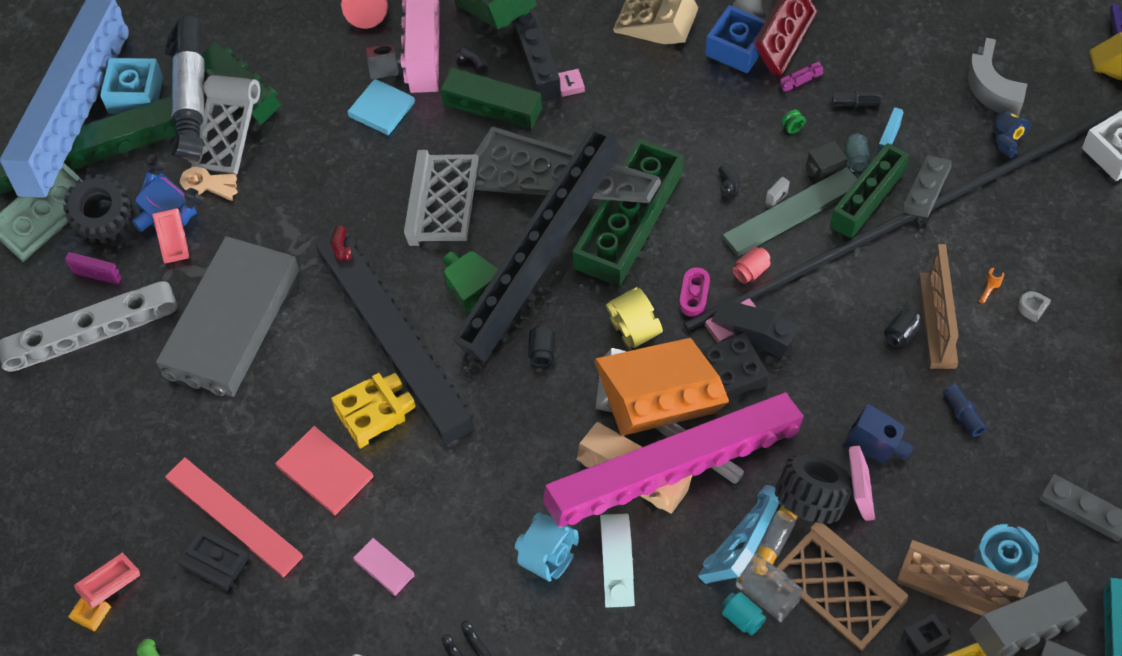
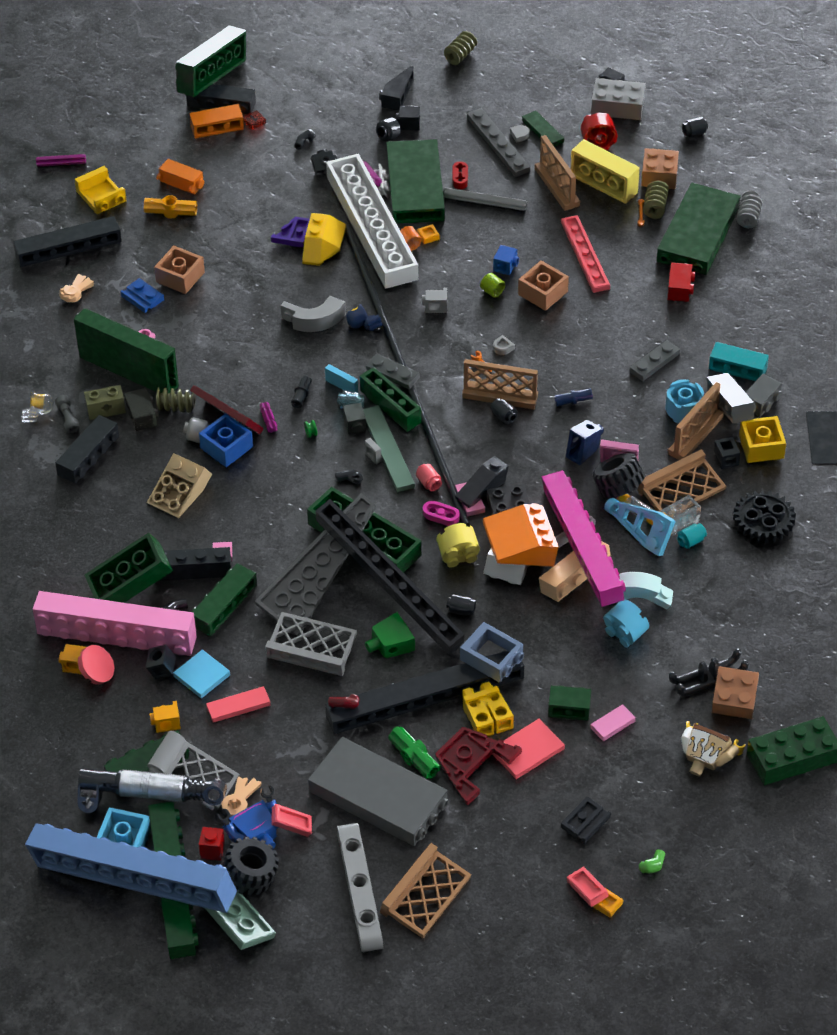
camera: 80 degrees left, 10 degrees down
magenta tile [65,252,122,285] -> none
coral tile [165,458,303,578] -> none
none -> light orange brick [150,701,181,733]
none -> red brick [199,827,225,861]
none -> coral tile [206,686,271,723]
none -> medium nougat fence [380,843,471,938]
none -> green piece [388,726,440,779]
none -> light grey brick [422,288,447,313]
none -> dark red wing [435,727,522,806]
none -> sand blue window [460,622,524,682]
none -> dark green brick [548,685,591,721]

